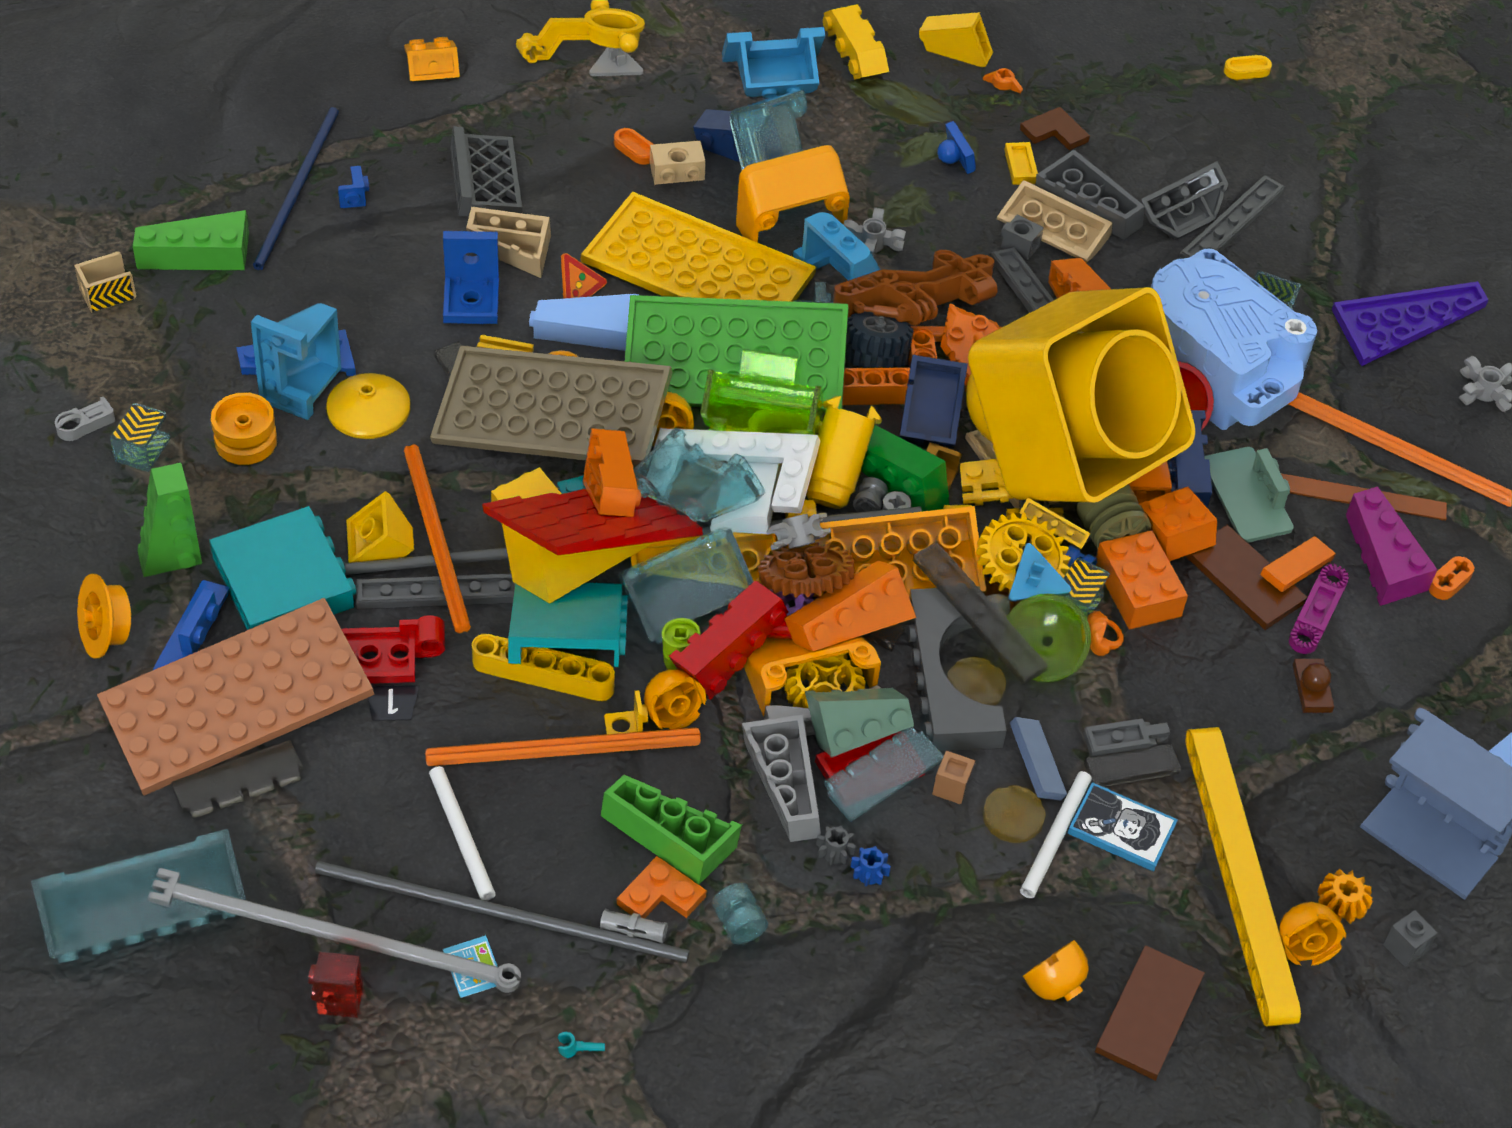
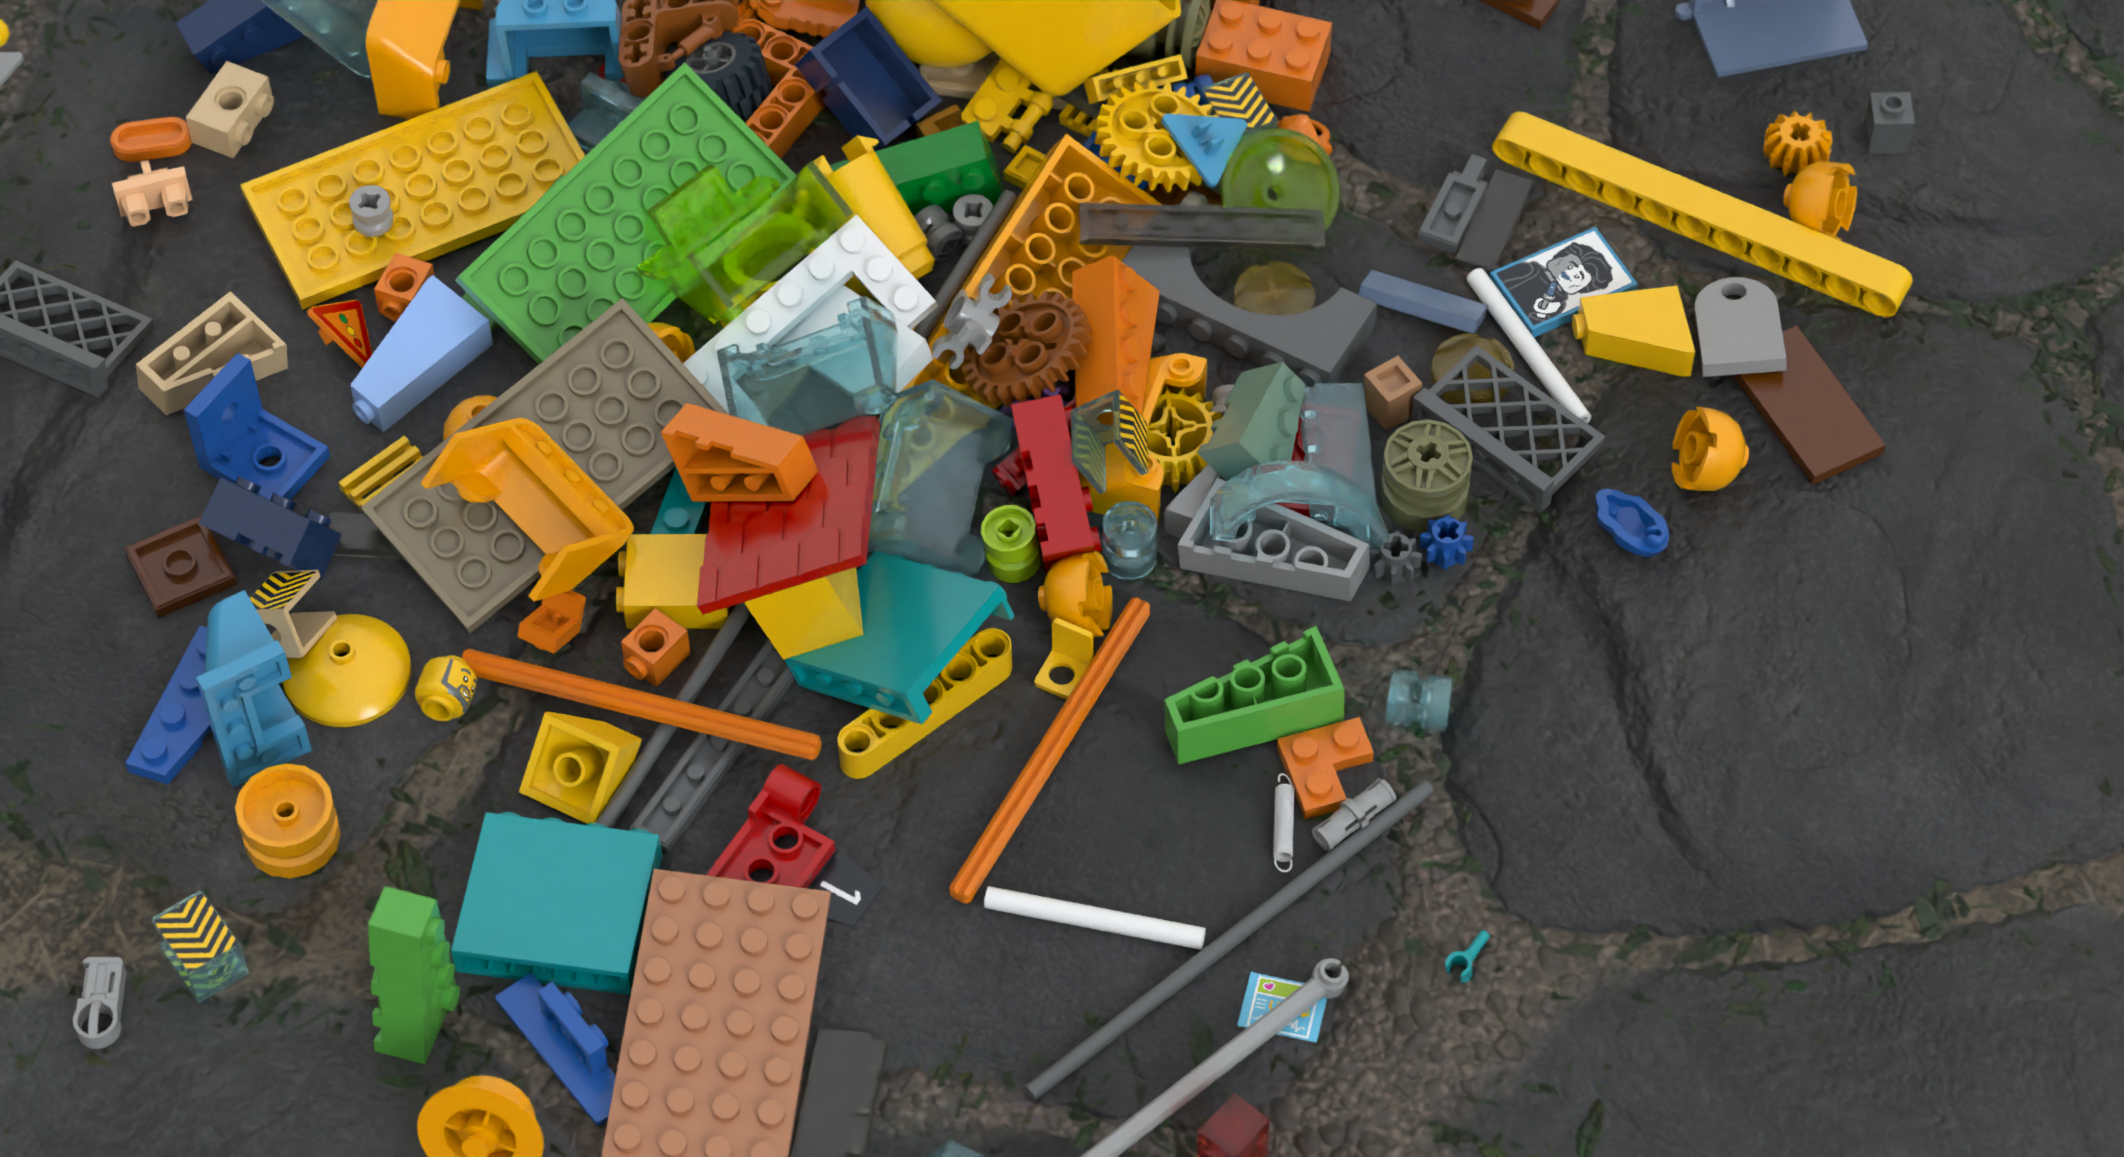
camera: 50 degrees left, 5 degrees up
none -> light nougat hips [112,160,192,227]
none -> reddish brown tile [124,515,237,618]
none -> dark blue wedge [199,476,343,580]
none -> tan piece [250,570,337,658]
none -> light grey wheel [349,185,393,237]
none -> orange brick [374,252,435,321]
none -> yellow head [415,655,477,721]
none -> light orange windscreen [420,418,634,601]
none -> orange bracket [517,590,586,654]
none -> orange brick [621,608,691,688]
none -> clear light blue piece [1071,389,1148,494]
none -> clear light blue wheel [1102,501,1158,580]
none -> clear light blue windscreen [1210,459,1389,549]
none -> white piece [1273,773,1294,872]
none -> olive wheel [1380,420,1473,533]
none -> dark grey fence [1411,345,1606,514]
none -> yellow slope [1572,286,1695,377]
none -> blue arm [1595,488,1669,557]
none -> light grey tile [1695,277,1787,377]

